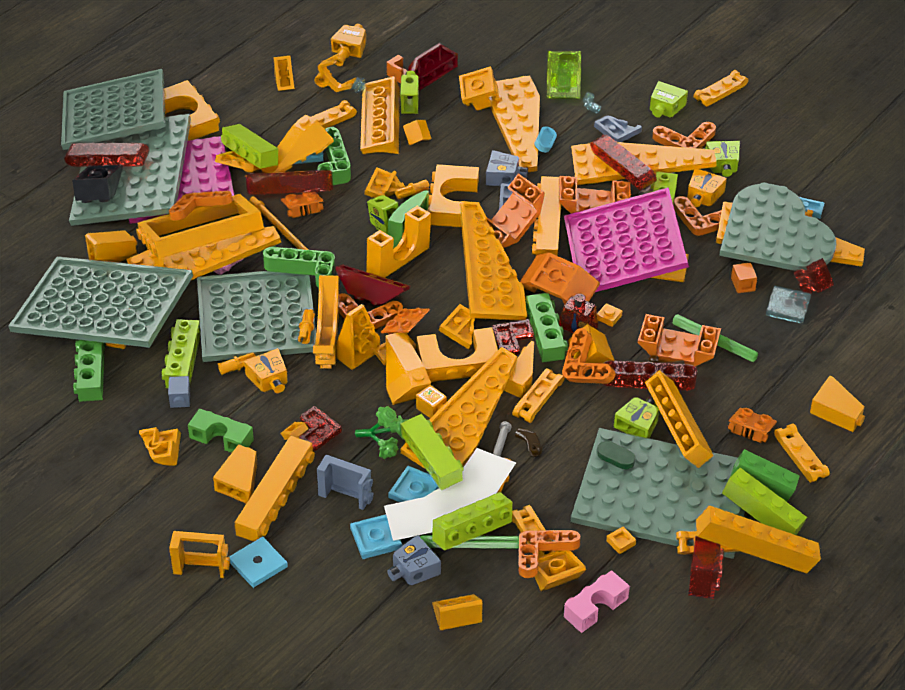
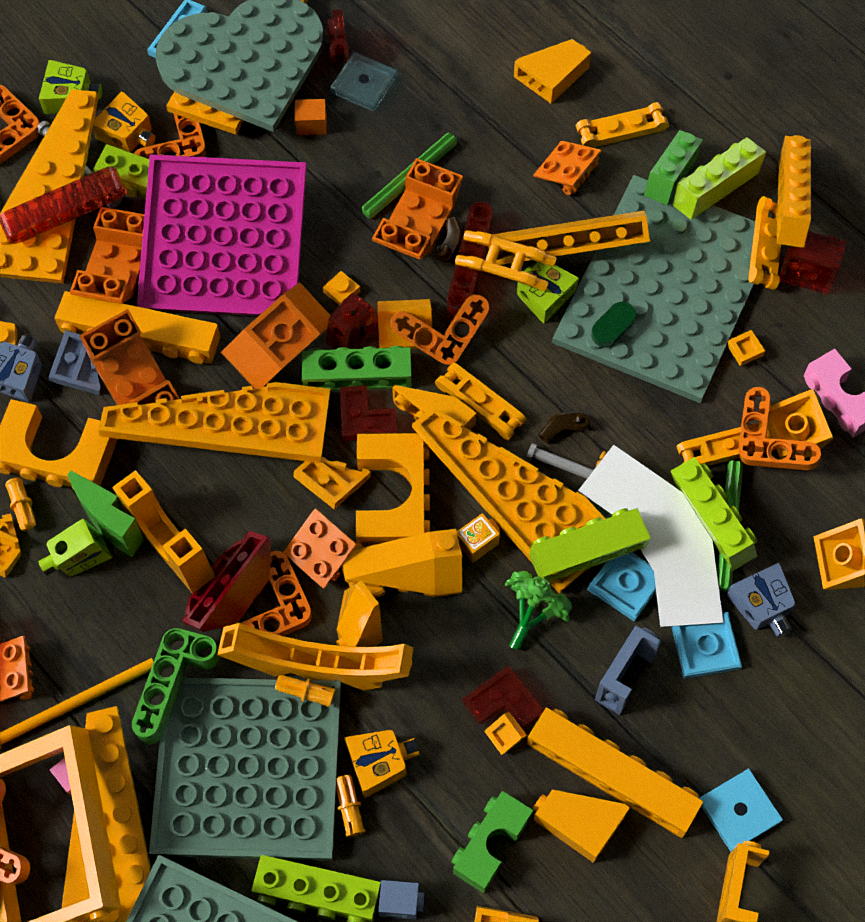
camera: 80 degrees left, 20 degrees up
none -> light orange piece [455,230,556,291]

